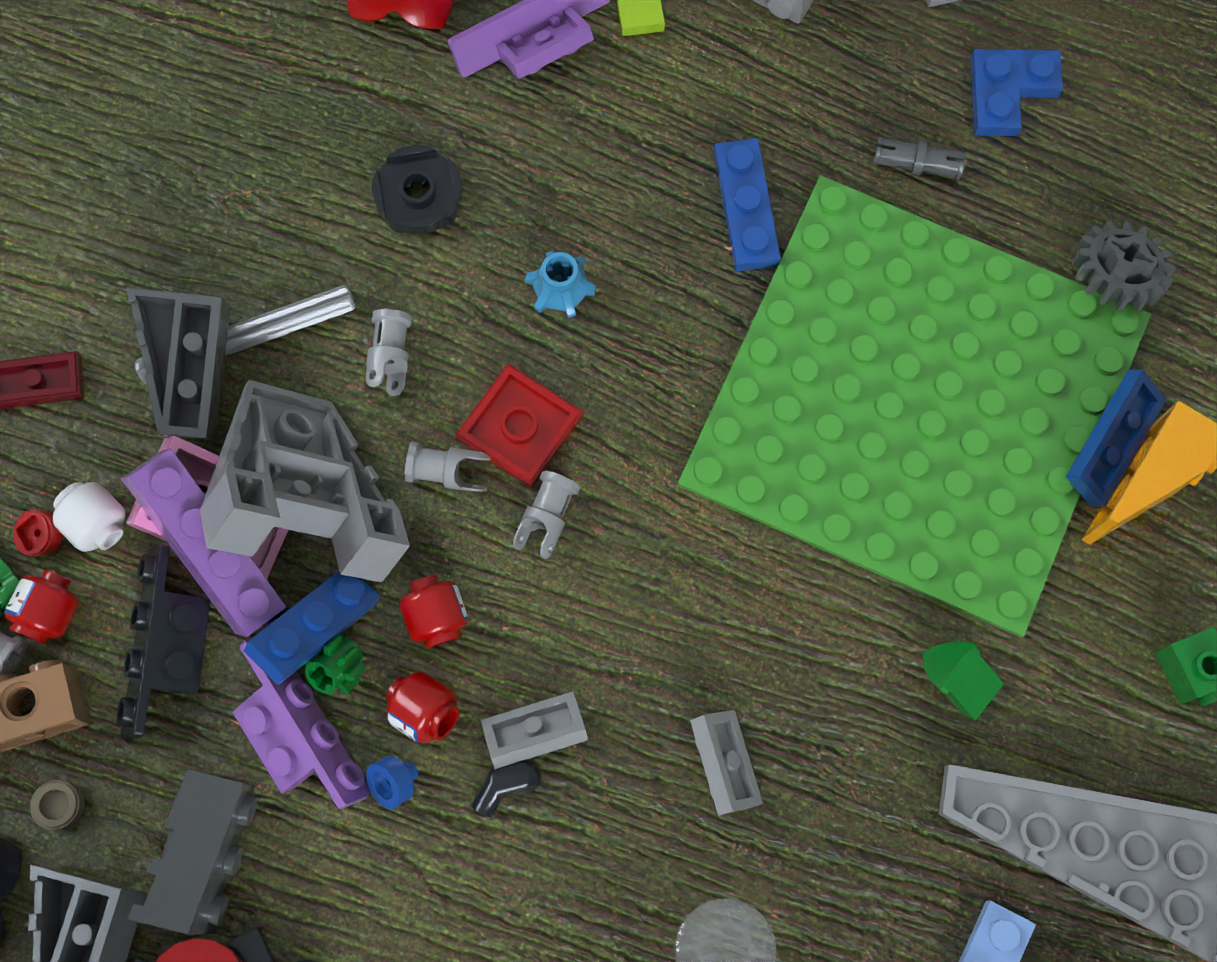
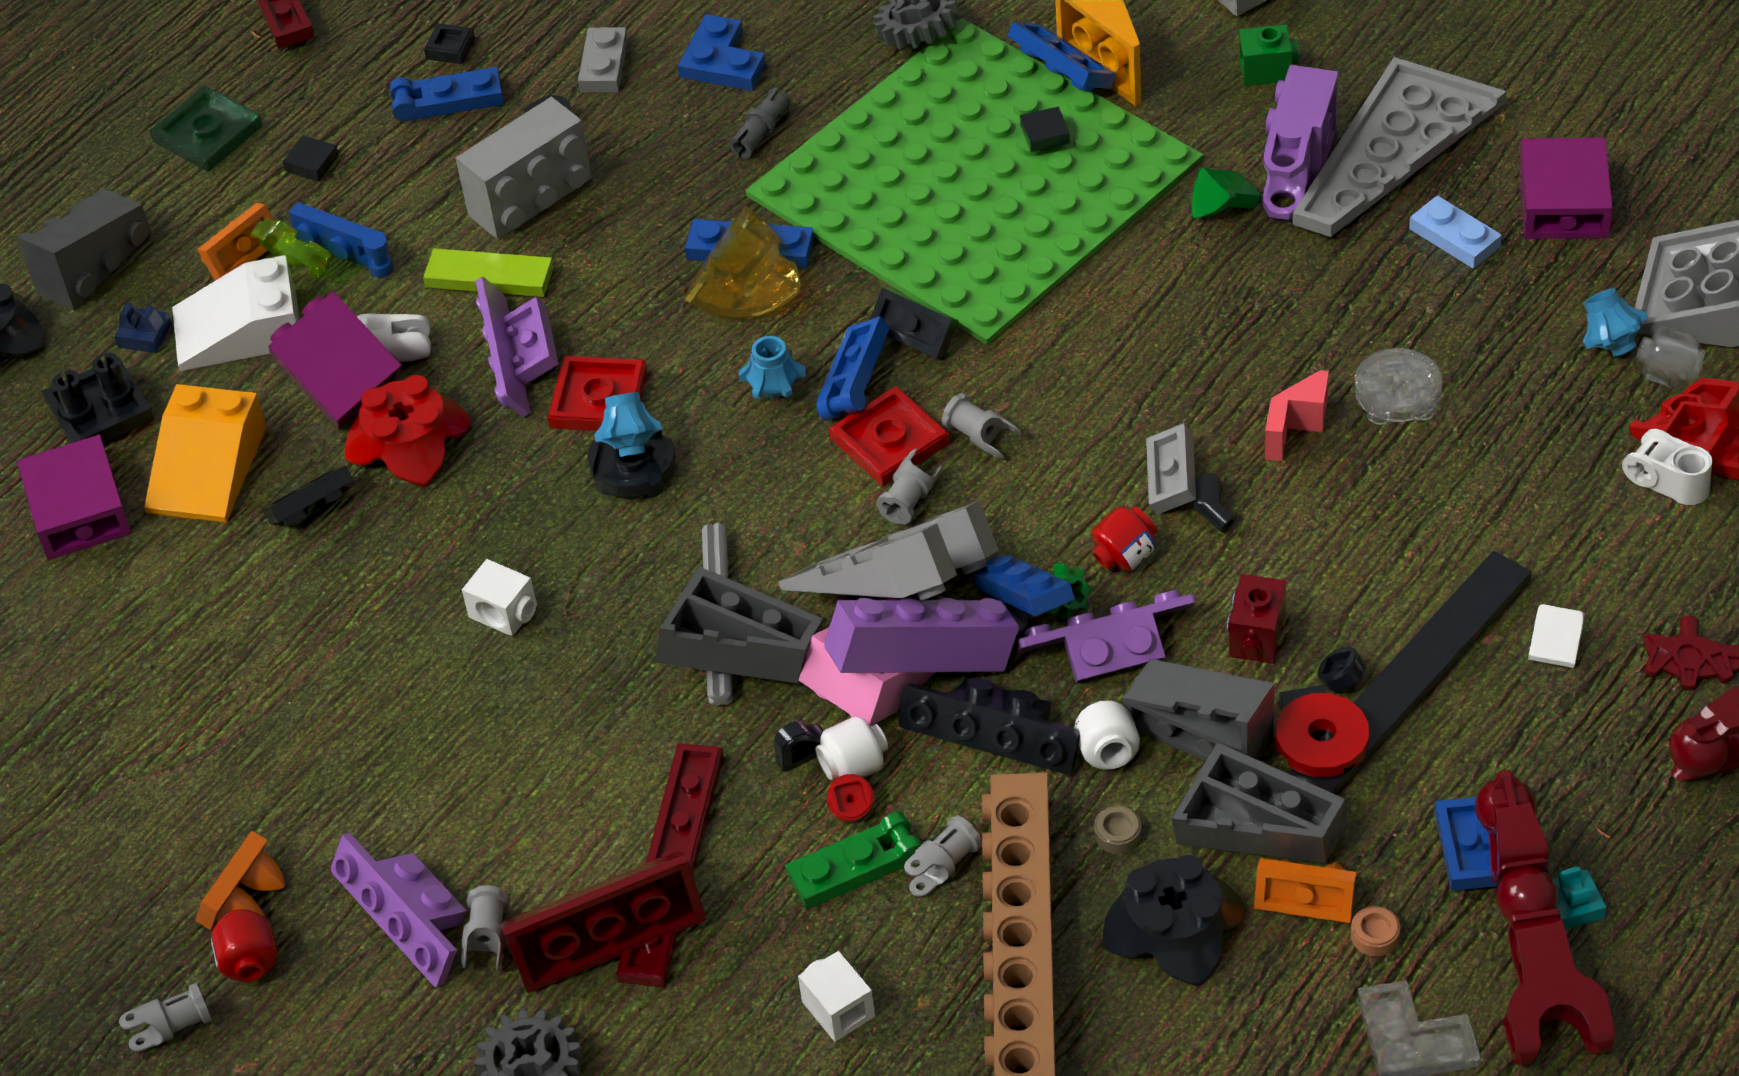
camera: 65 degrees left, 25 degrees down
red head [4,570,79,645] -> none
light grey piece [366,309,412,396] -> none
blue tile [366,756,418,809] -> none
red head [399,574,468,649] -> none
light grey plate [690,710,763,816] -> none
none -> white brick [462,559,537,637]
none -> red tile [547,356,648,431]
none -> dark azure rock [594,392,663,457]
none -> clear yellow brick [684,206,801,318]
none -> black tile [774,721,824,772]
none -> blue plate [816,316,890,421]
none -> black plate [870,288,959,359]
none -> black tile [1020,106,1070,152]
none -> white head [1075,700,1140,770]
none -> dark red head [1227,574,1286,664]
none -> medium lavender brick [1263,65,1339,220]
none -> coral slope [1265,370,1329,461]

